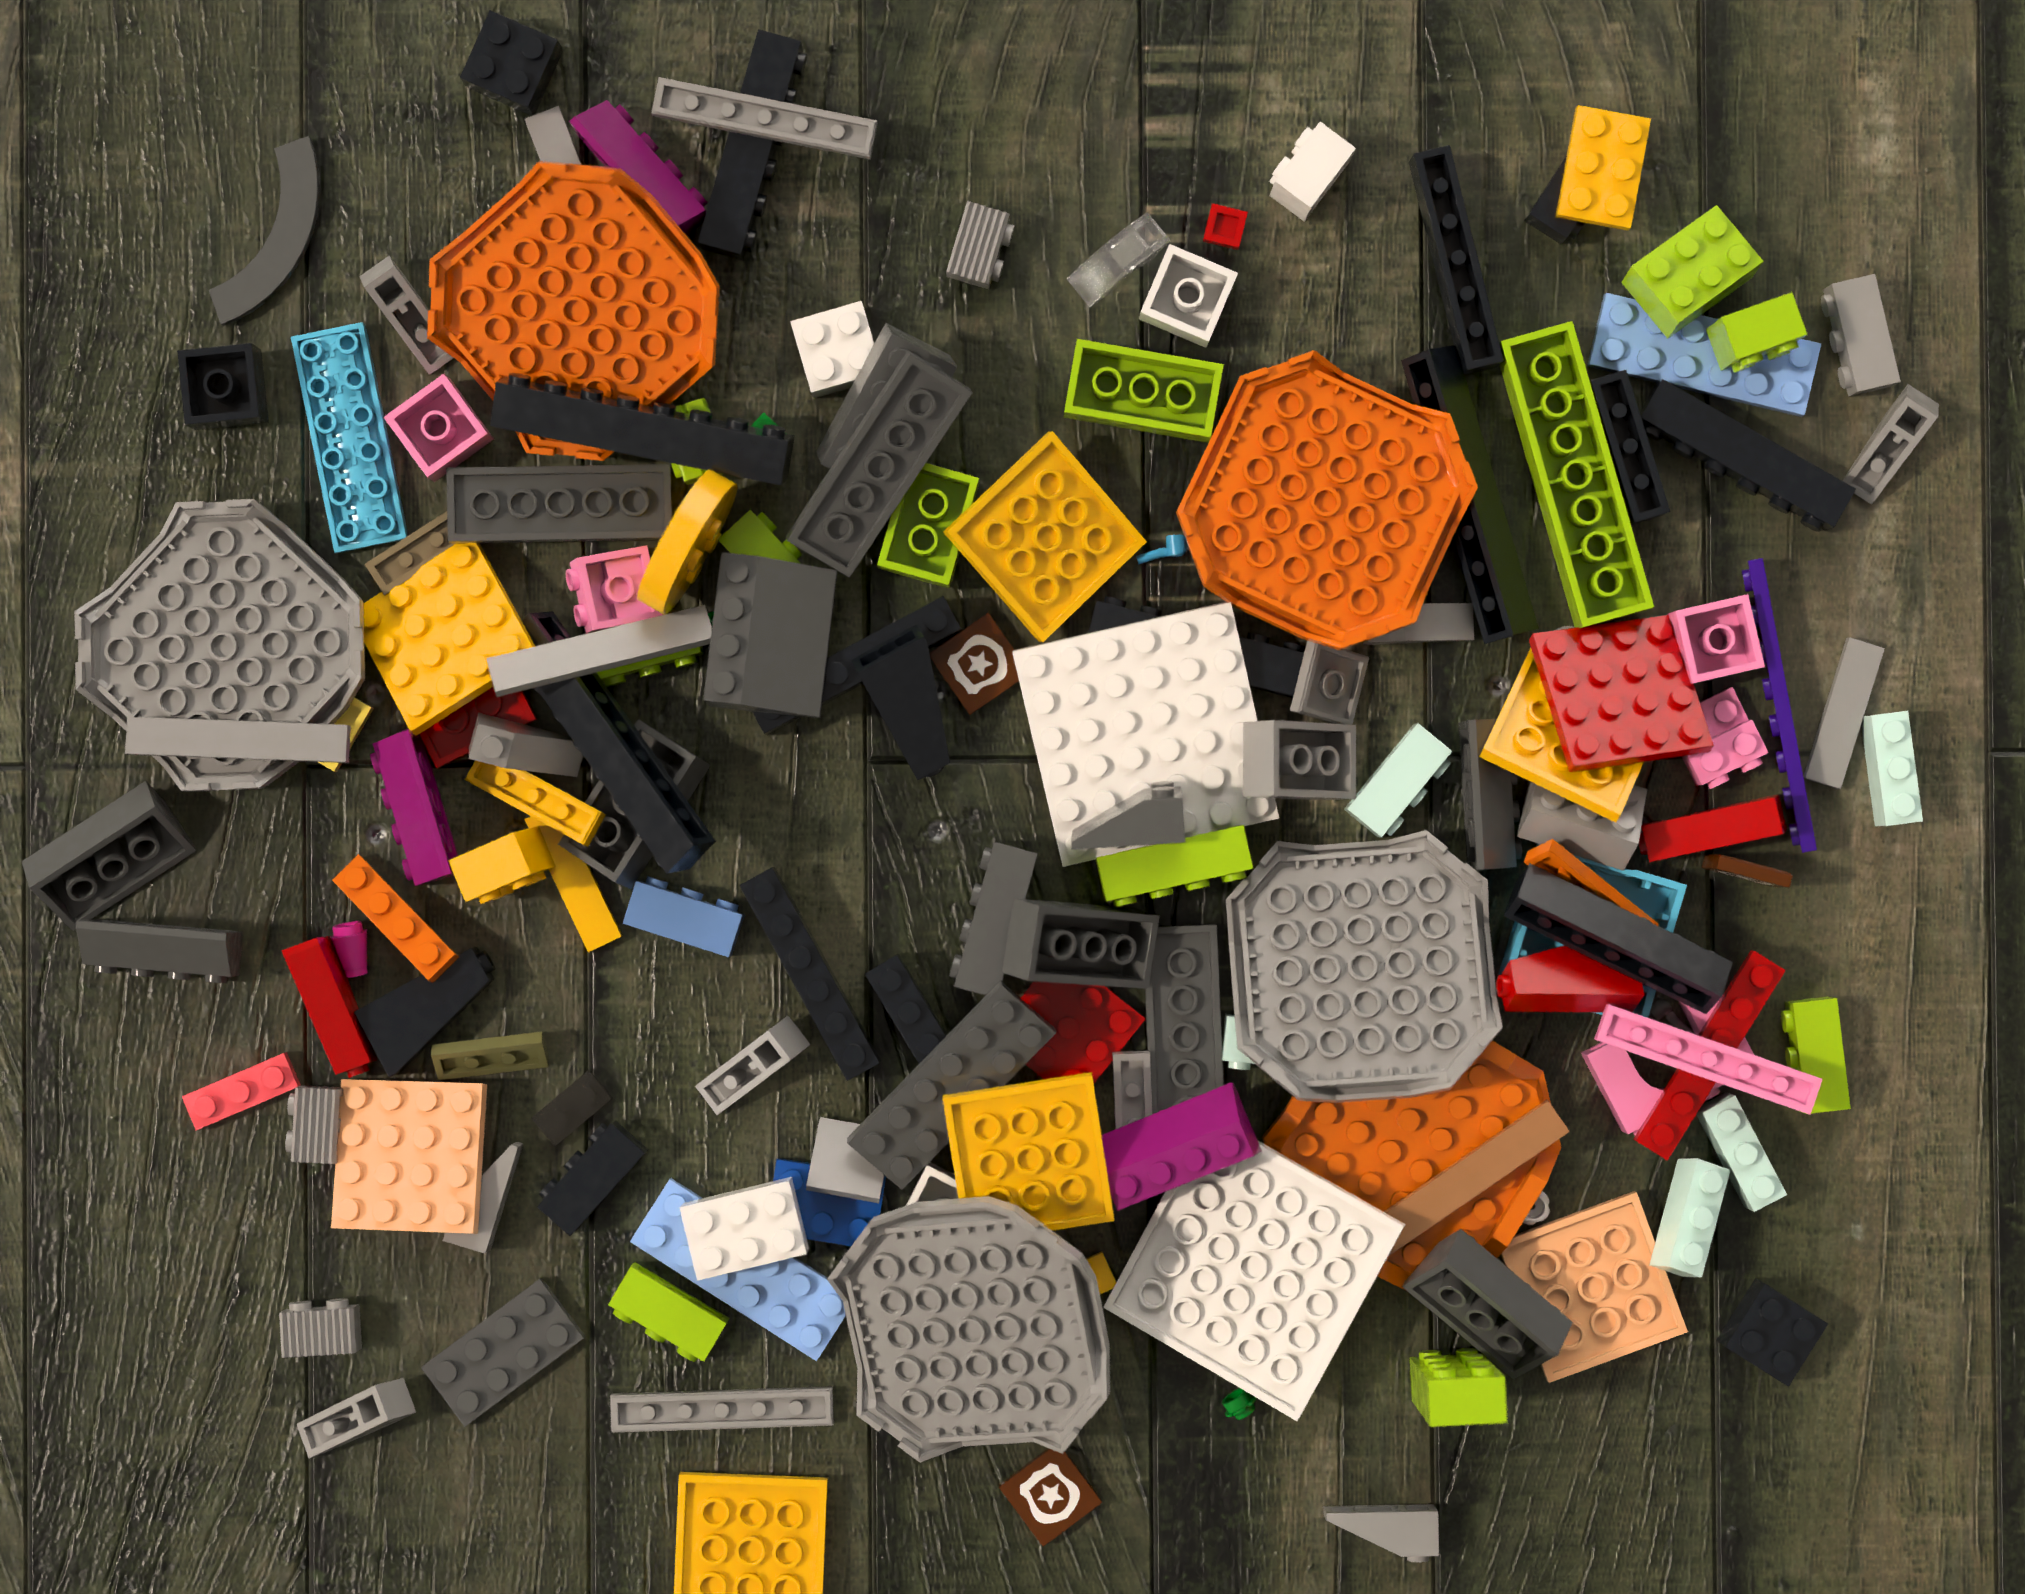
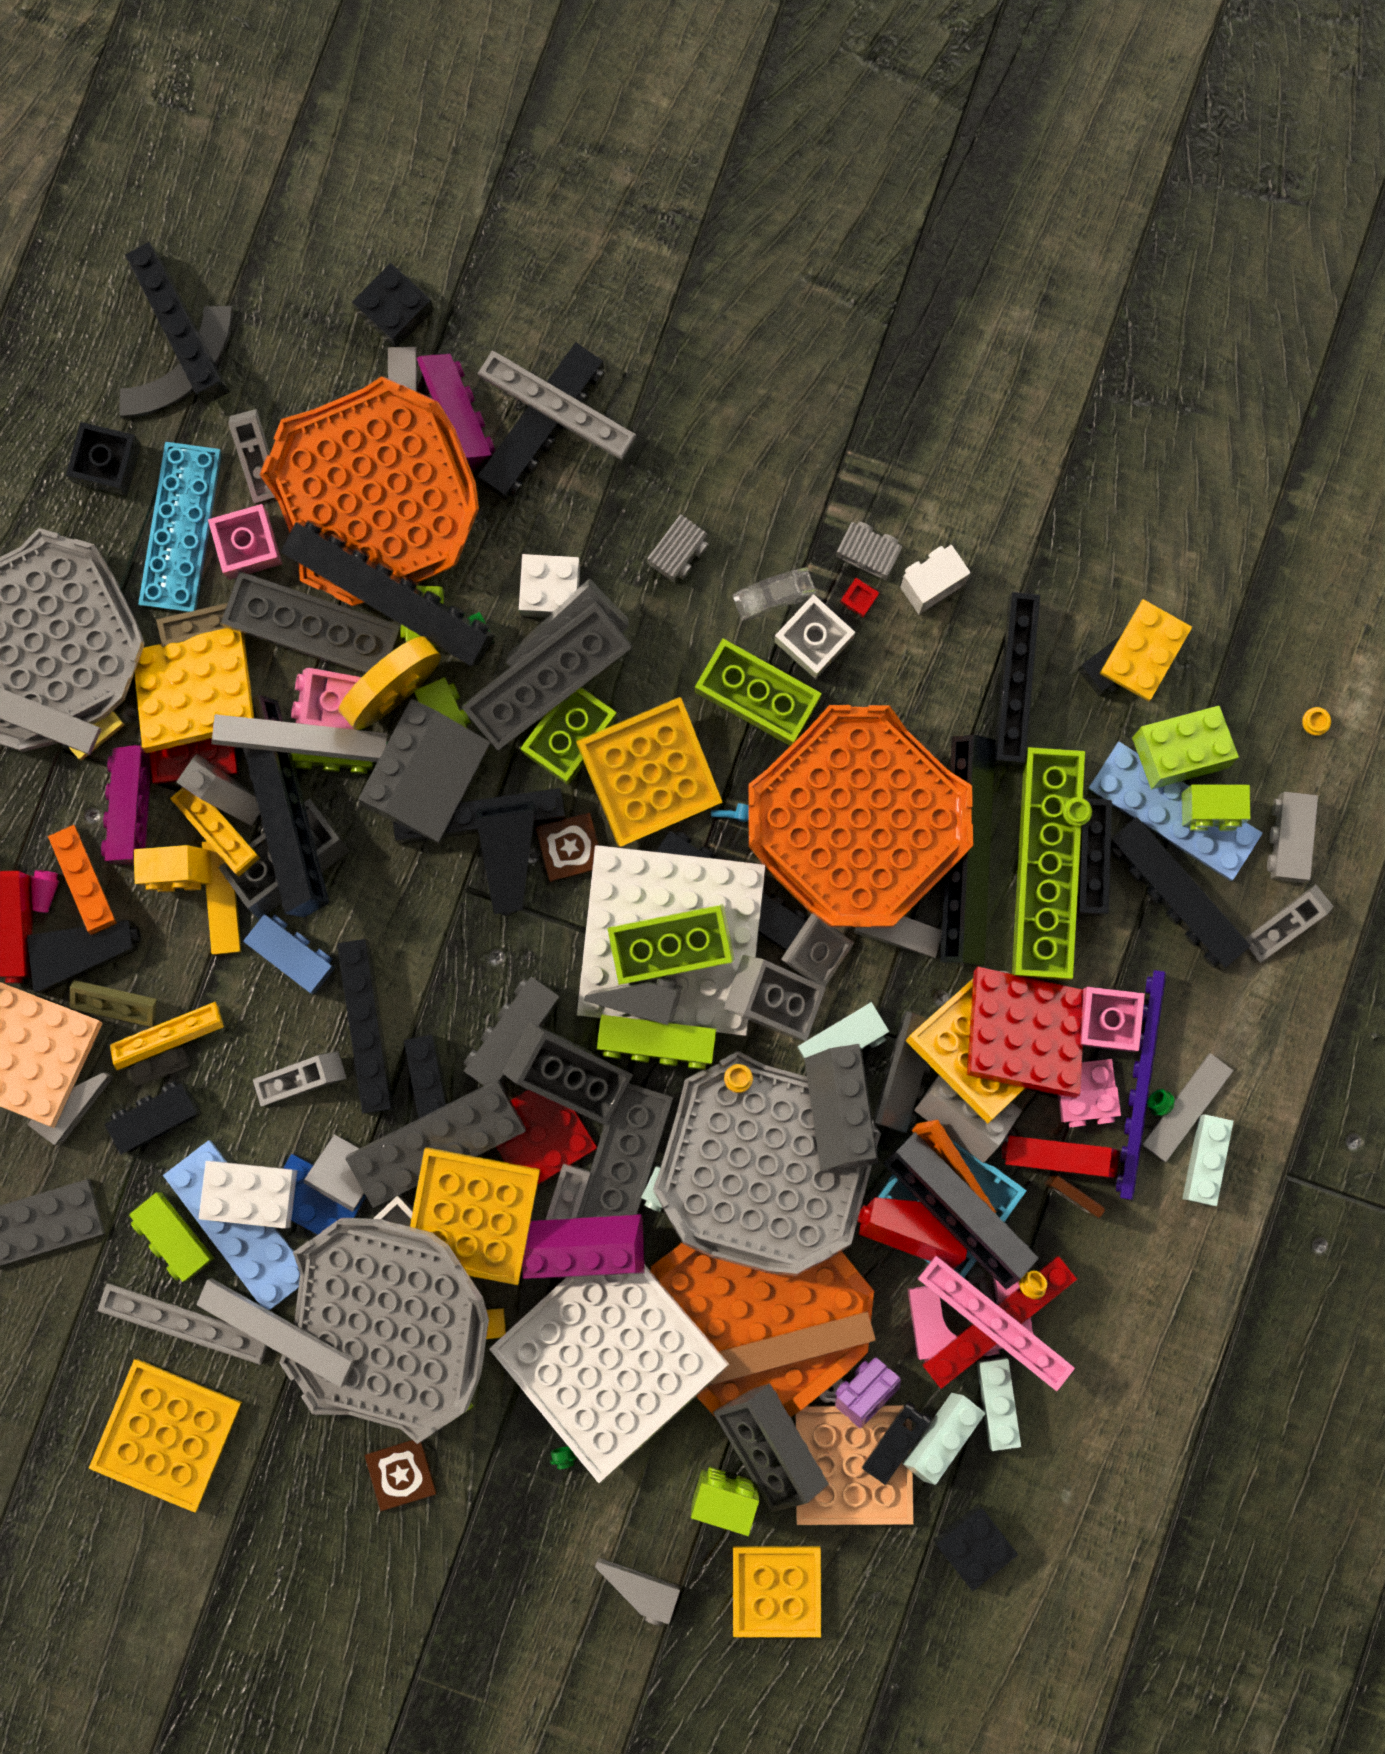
camera: 25 degrees right, 5 degrees down
lime brick [1781,996,1851,1114] -> none
none -> yellow tile [110,1002,224,1070]
none -> black brick [125,242,230,405]
none -> light grey tile [197,1278,356,1388]
none -> lime brick [607,904,735,985]
none -> yellow plate [724,1064,753,1093]
none -> yellow plate [733,1546,821,1637]
none -> dark grey slope [804,1044,879,1172]
none -> medium lavender brick [835,1358,901,1428]
none -> light grey brick [836,522,902,581]
none -> black plate [861,1401,932,1485]
none -> yellow plate [1019,1270,1047,1299]
none -> lime plate [1063,797,1092,826]
none -> green plate [1147,1089,1175,1116]
none -> yellow plate [1302,707,1331,736]

